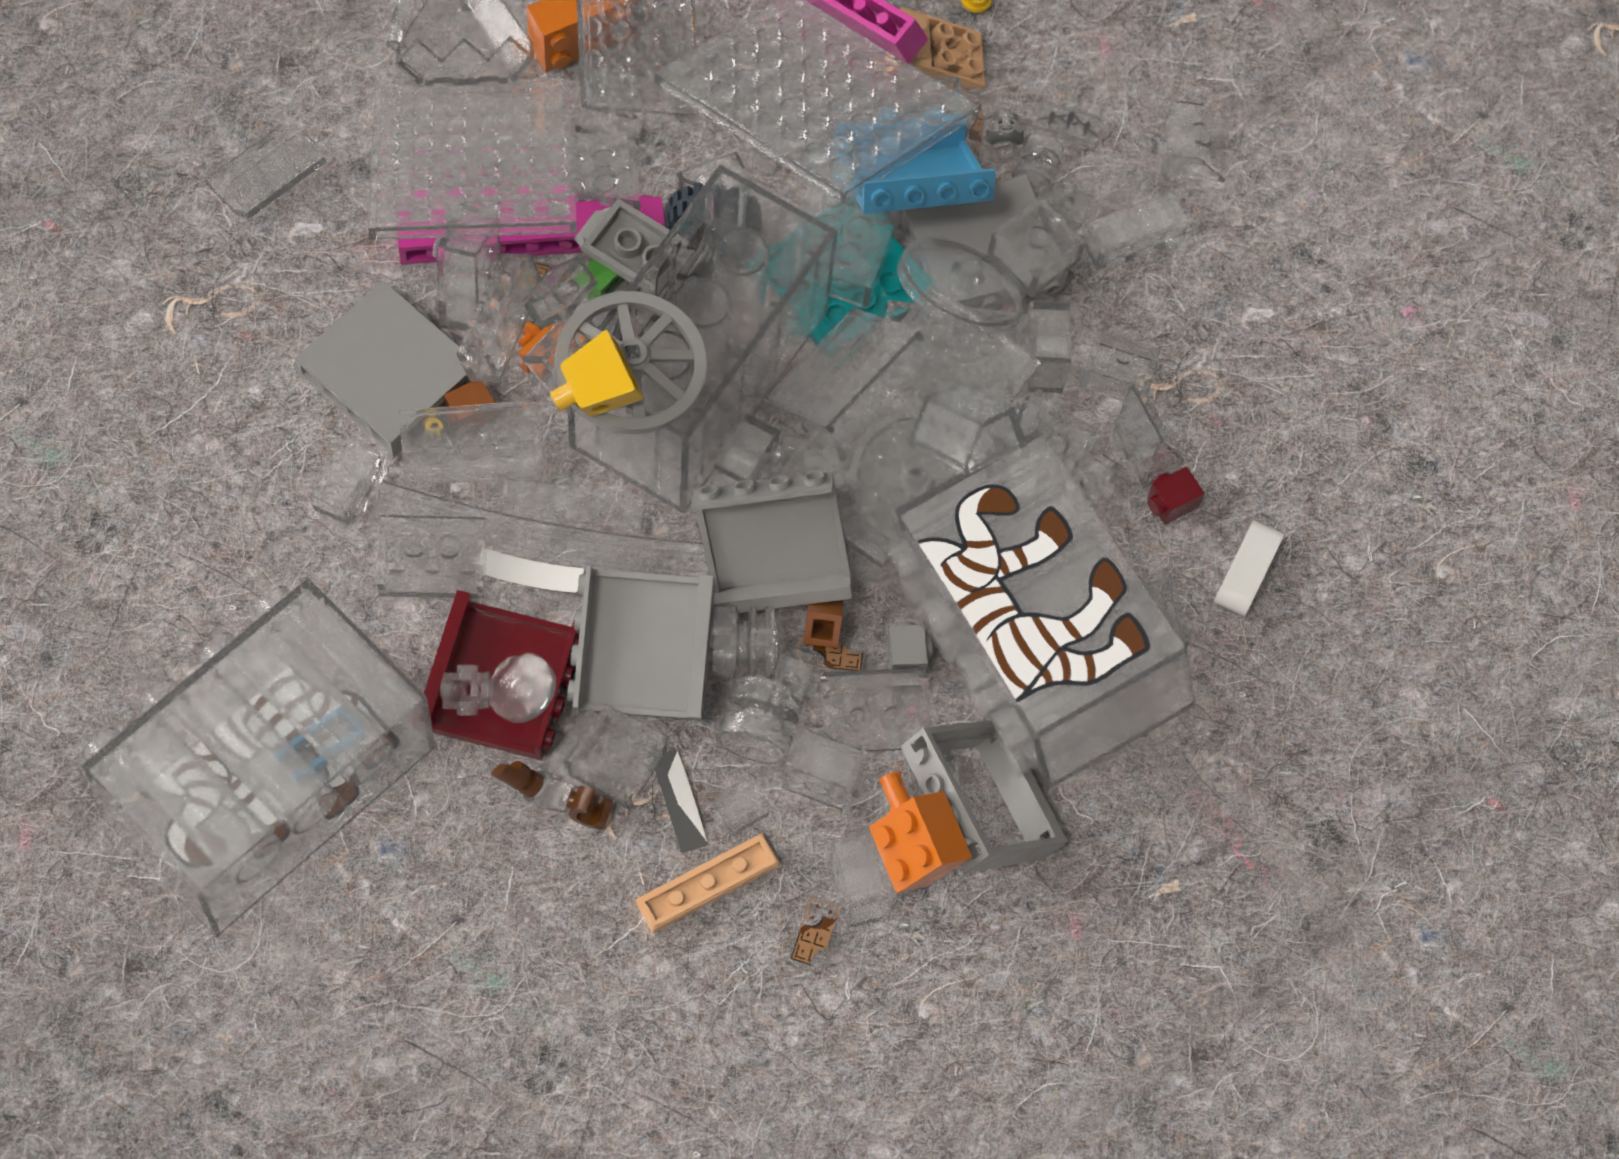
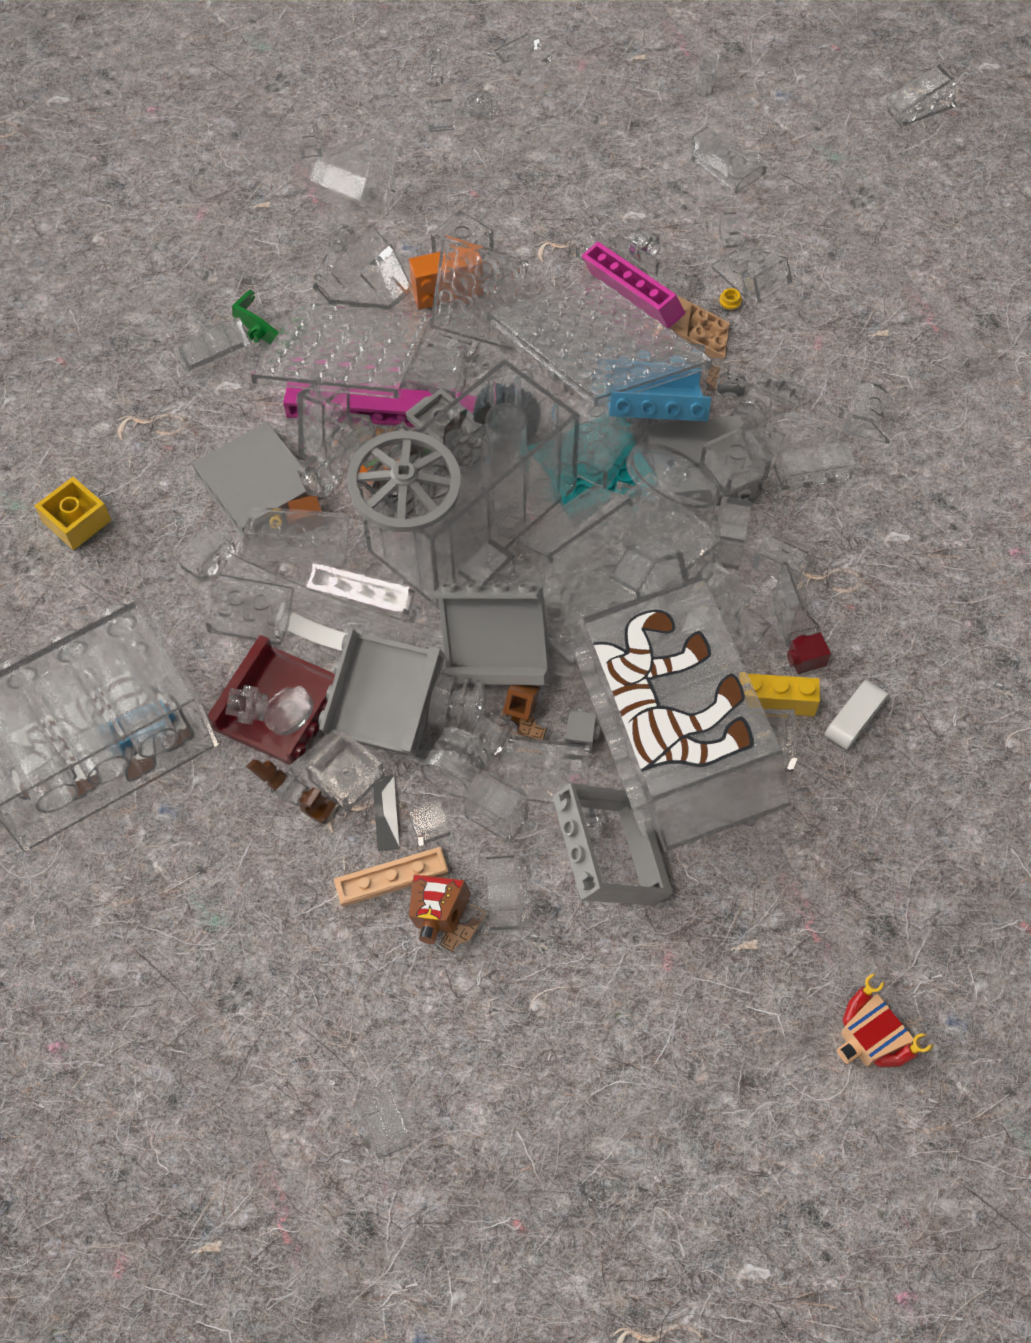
camera: 20 degrees right, 5 degrees down
yellow torso [550,330,645,417] -> none
orange brick [869,771,972,894] -> none
none -> yellow brick [34,476,112,550]
none -> green piece [232,290,307,354]
none -> torso [409,874,471,944]
none -> yellow brick [736,673,820,716]
none -> torso [837,973,934,1068]

